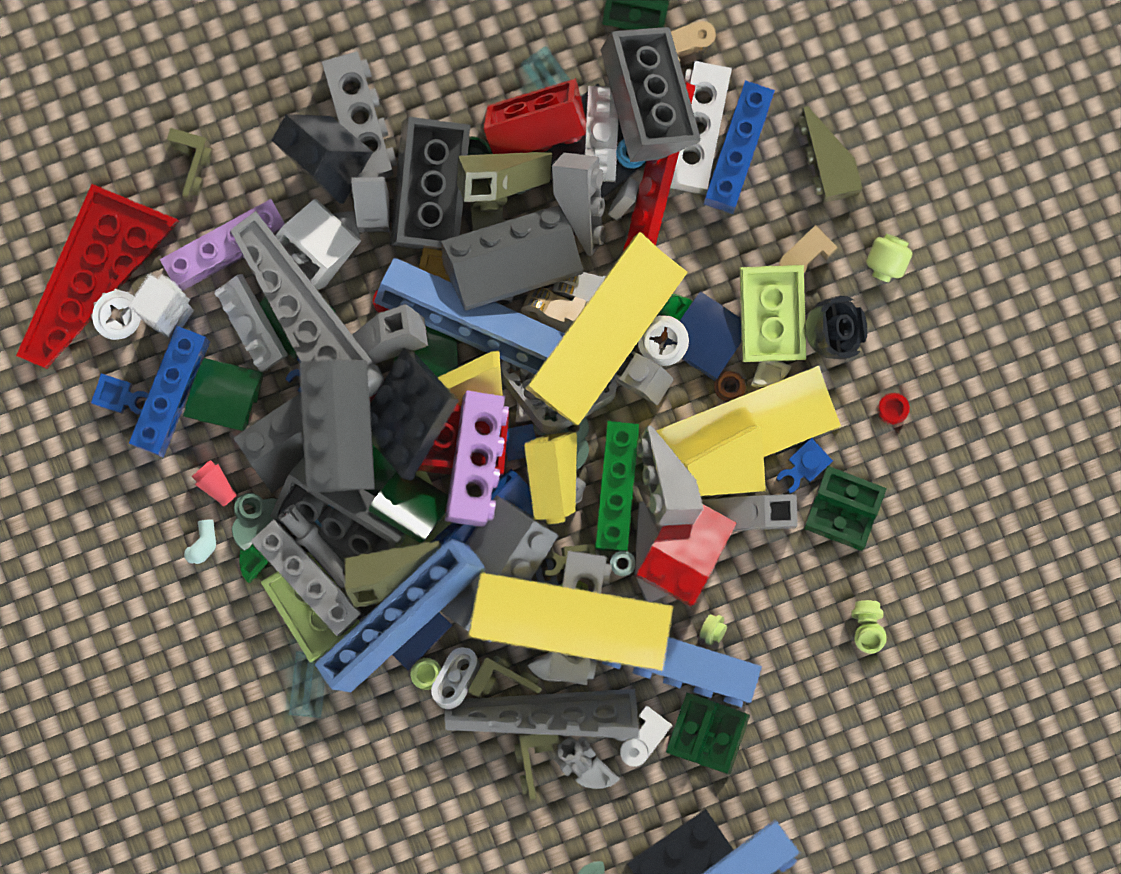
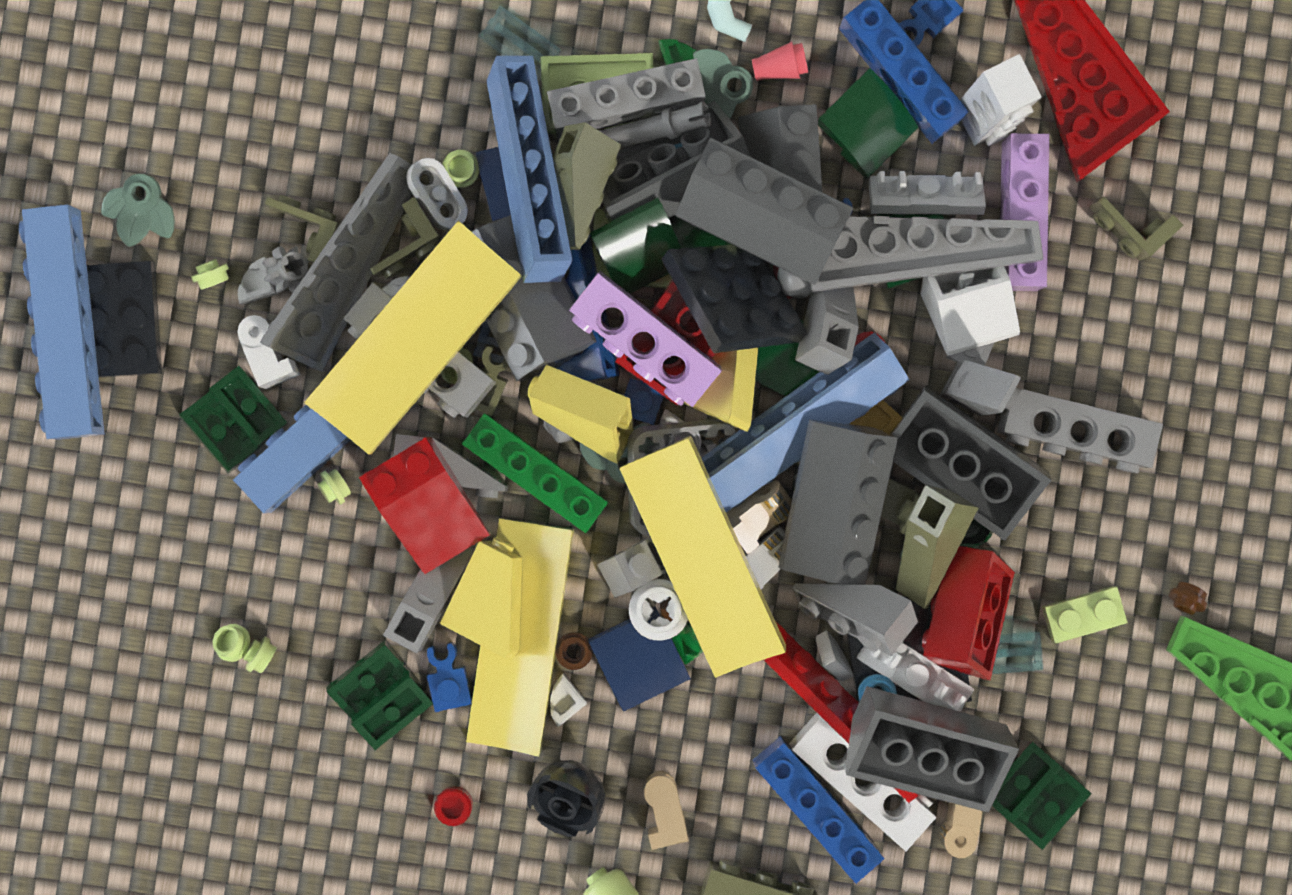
camera: 115 degrees right, 5 degrees up
white gear [91,289,141,340] -> none
black slope [271,114,373,204] -> none
light aqua pin [610,551,635,576] -> none
light grey slope [637,426,703,526] -> none
yellowish green tile [739,265,806,362] -> none
none -> yellowish green plate [191,259,229,290]
none -> yellowish green plate [1042,586,1128,644]

